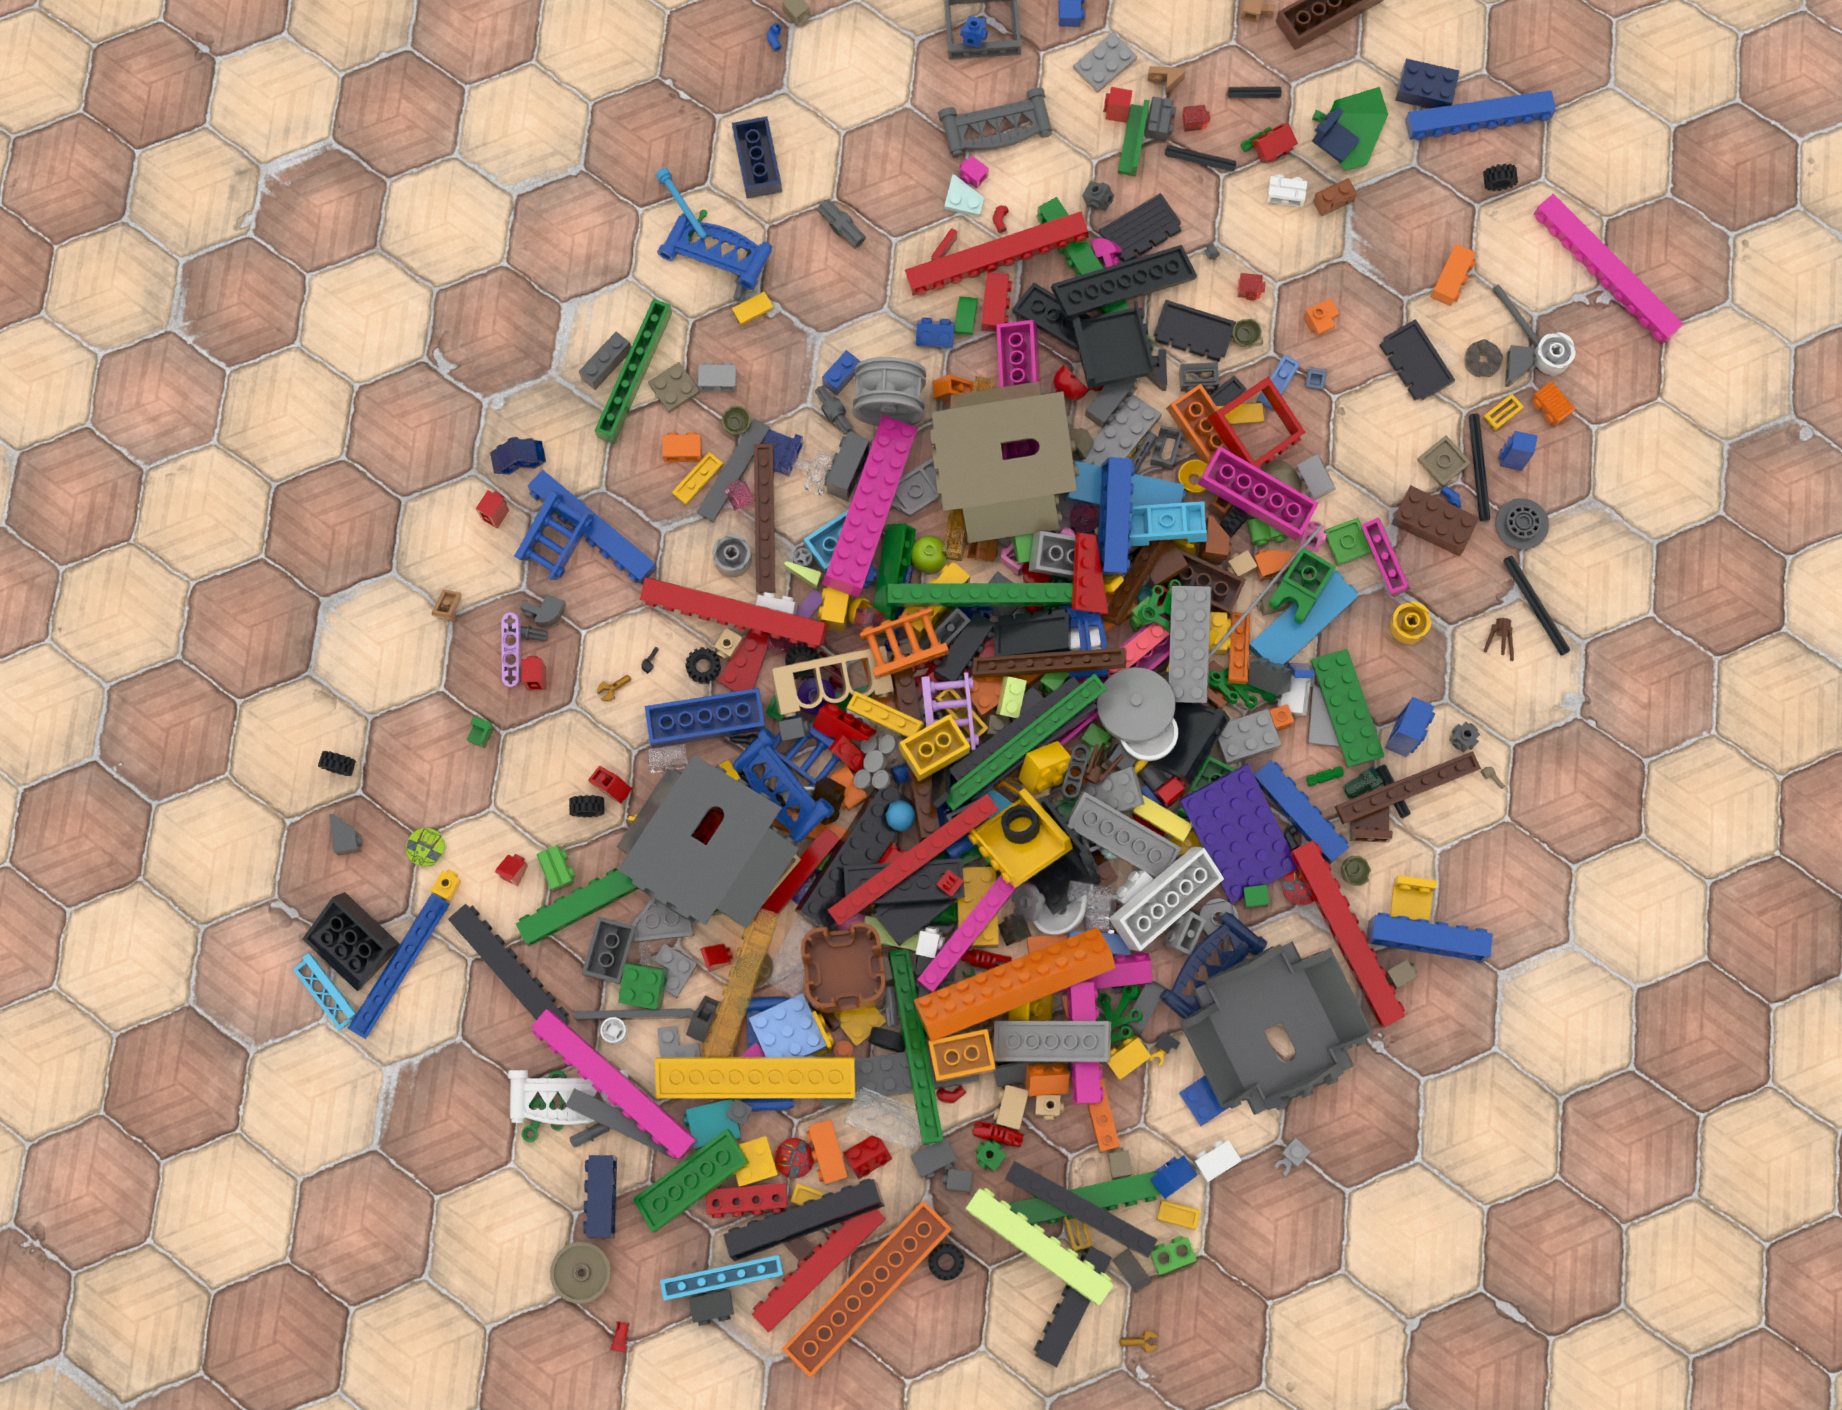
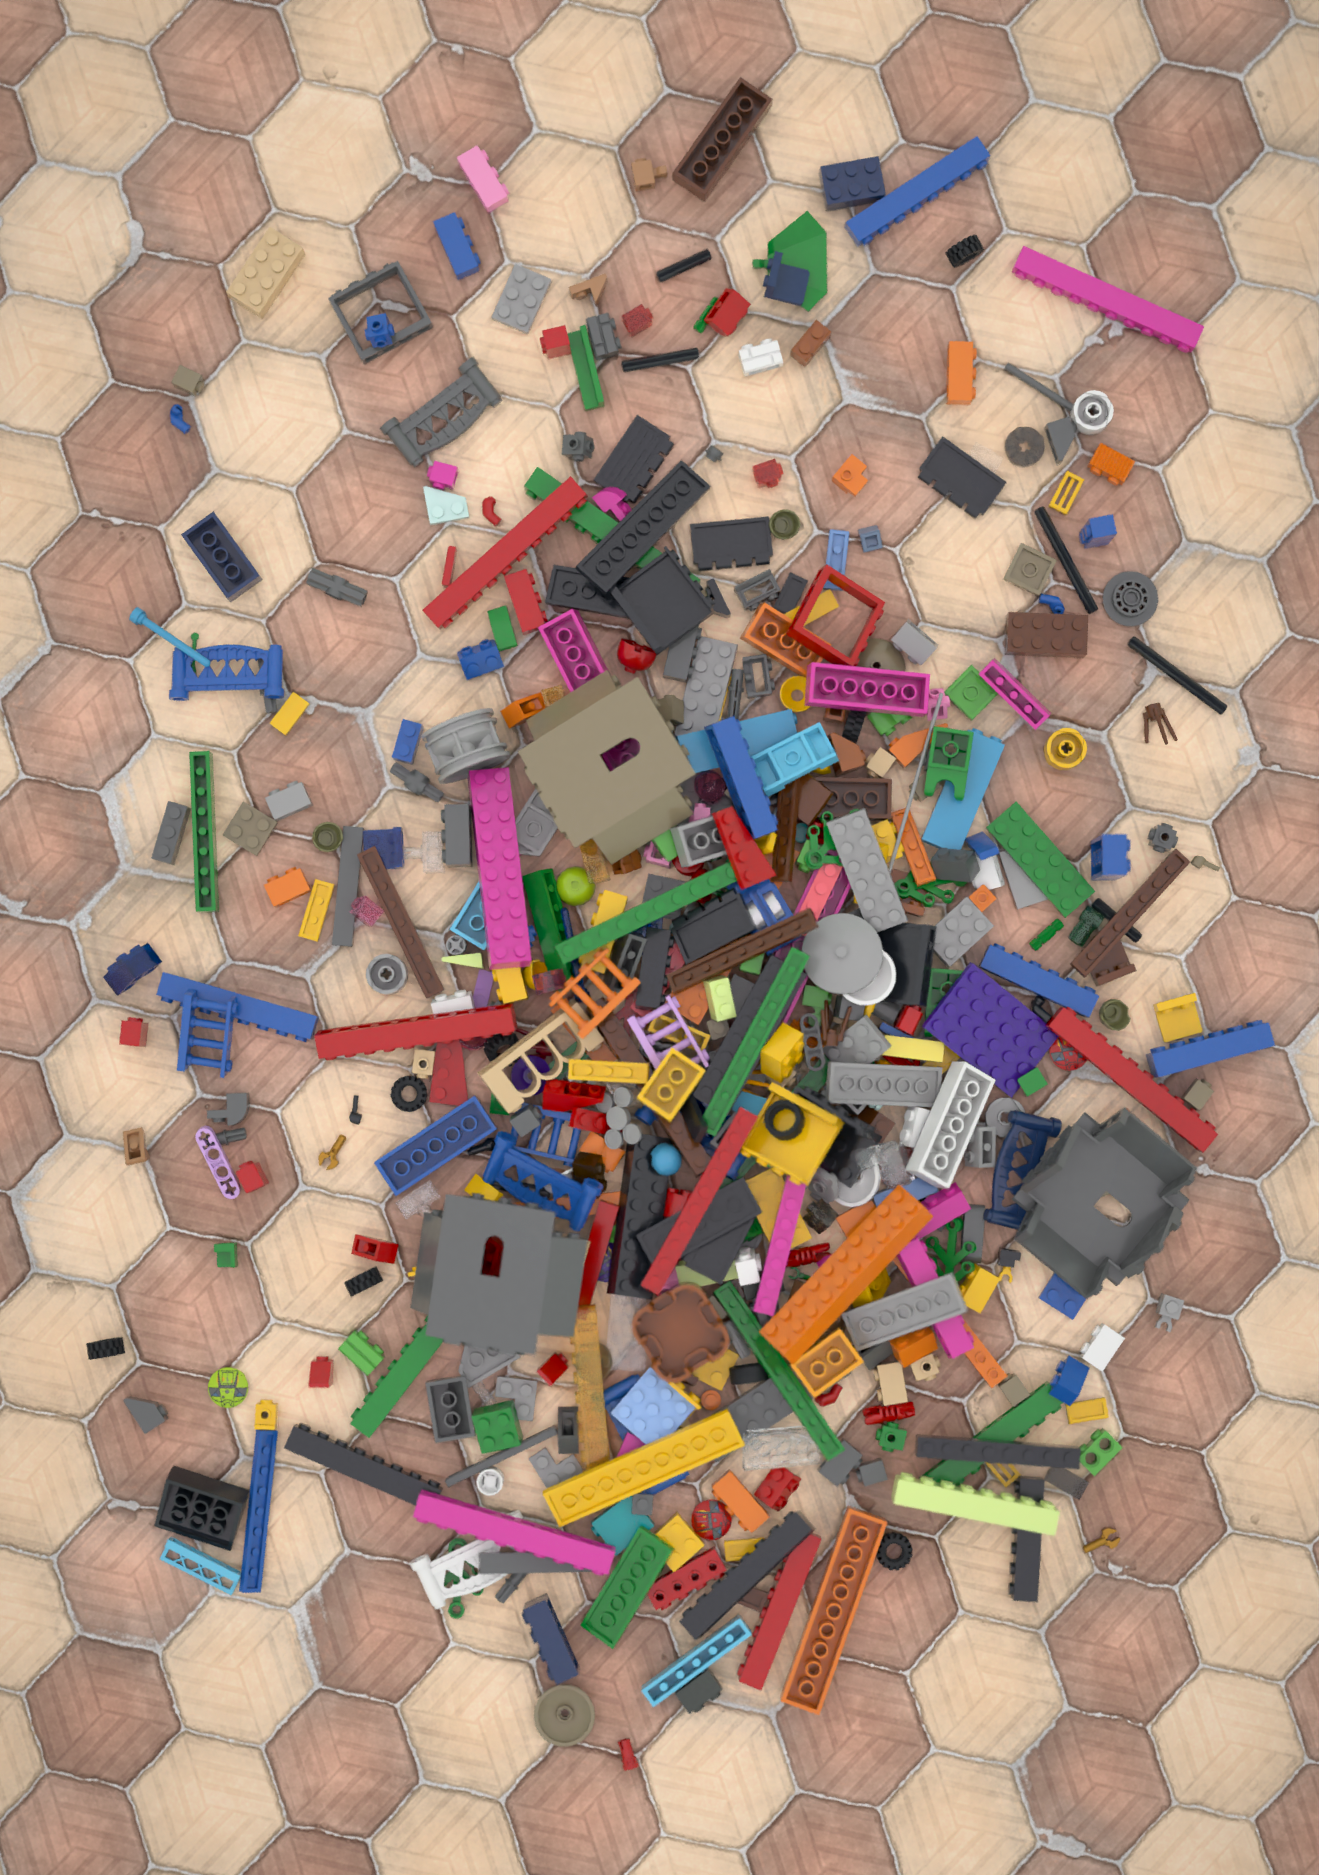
camera: 25 degrees left, 10 degrees up
red tile [936,869,964,898] -> none

